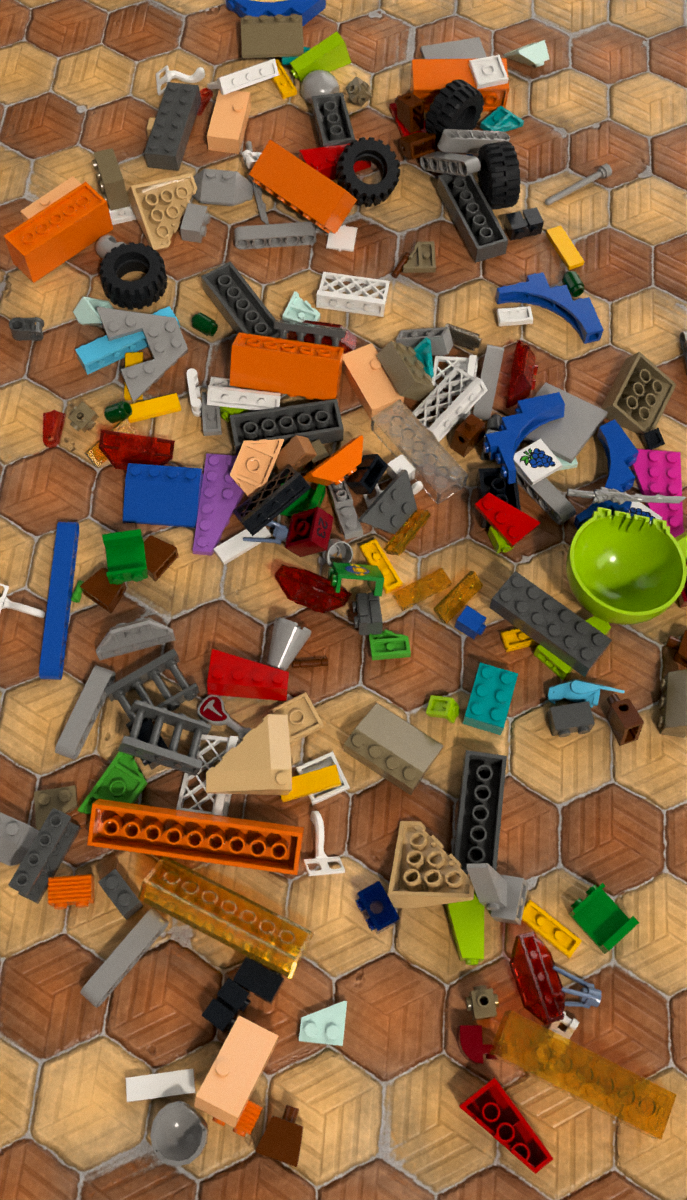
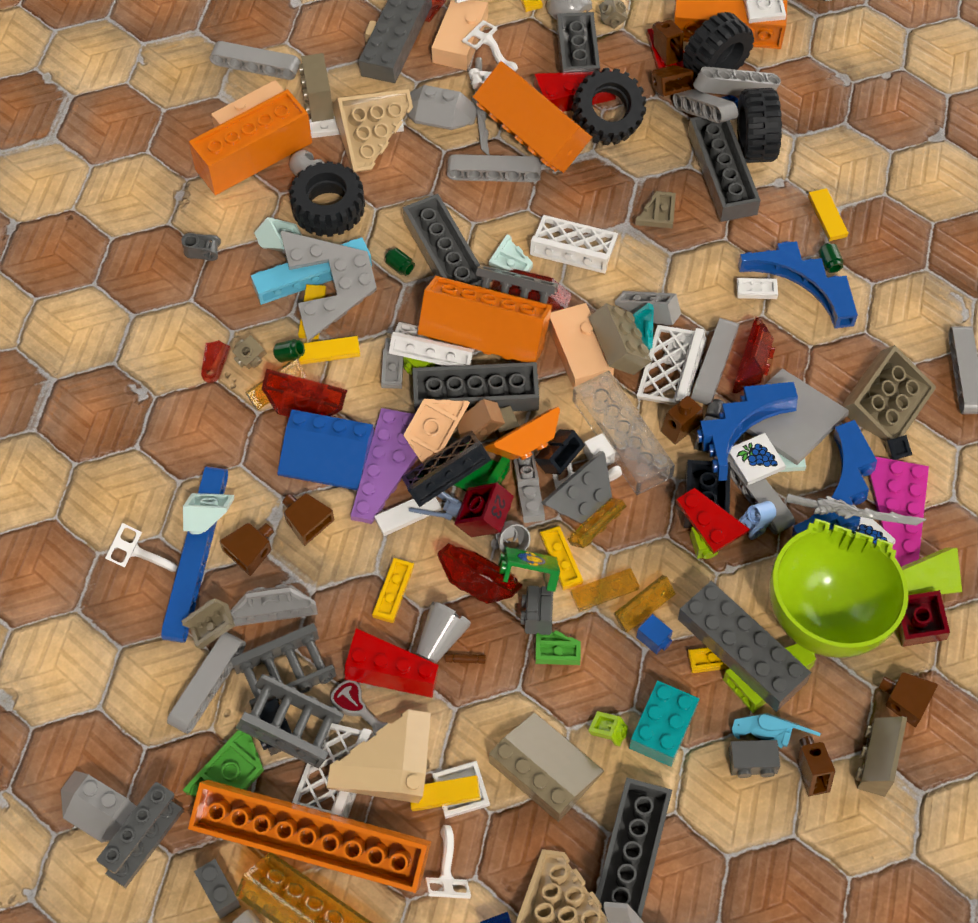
camera: 10 degrees right, 5 degrees down
dark tan wing [34,785,78,831] -> none
orange brick [48,874,94,910] -> none
bright green piece [70,580,84,603] -> none
green panel [102,529,148,585] -> none
light grey brick [180,203,211,243] -> none
white plate [187,368,202,417] -> none
tan tile [270,692,324,744] -> none
white piece [326,225,357,252] -> none
reddish brown wheel [391,252,410,278] -> none
white fence [407,366,488,442] -> none
clear smoke brick [445,323,482,351] -> none
teal wing [480,105,524,132] -> none
black piece [504,207,544,241] -> none
light grey piece [545,163,612,206] -> none
none -> dark tan bracket [181,599,235,649]
none -> light aqua slope [183,493,234,534]
none -> light grey beam [209,41,301,80]
none -> yellow tile [372,558,414,623]
none -> white piece [462,20,518,72]
none -> light blue piece [739,501,776,540]

